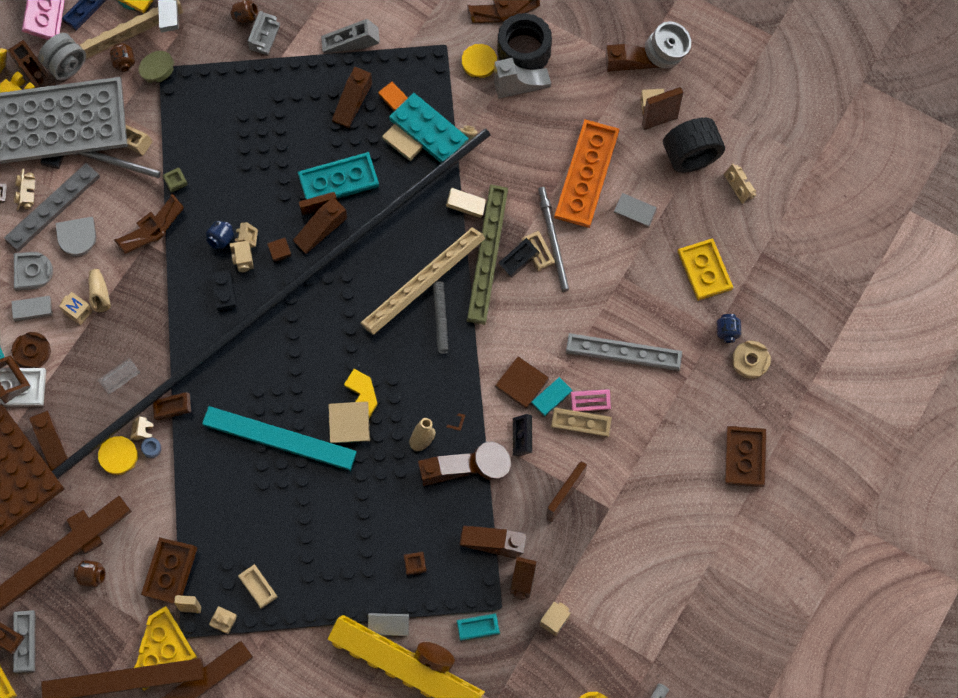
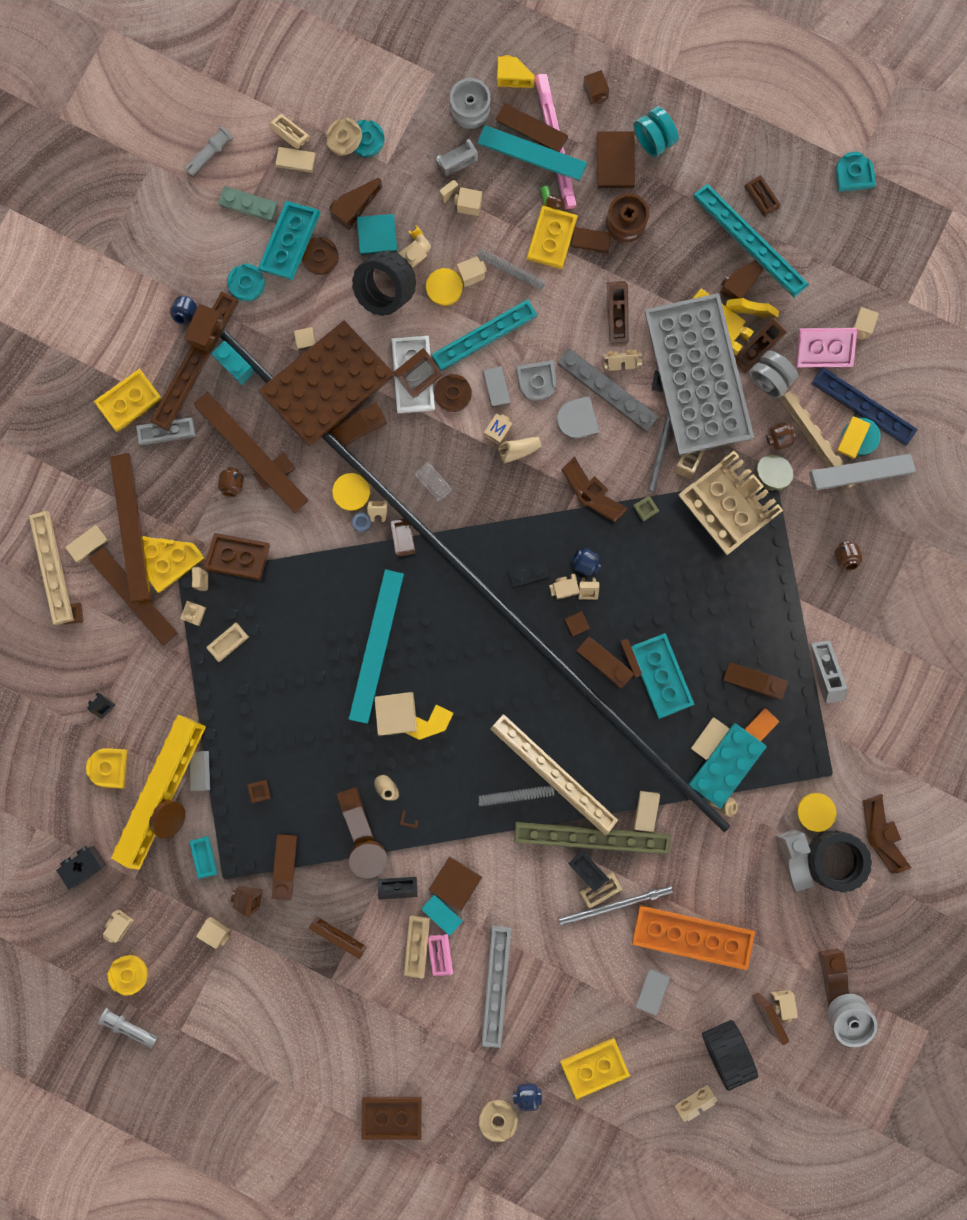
camera: 85 degrees right, 15 degrees up
light grey hinge [248,11,280,55] -> none
none -> tan slope [678,451,783,555]

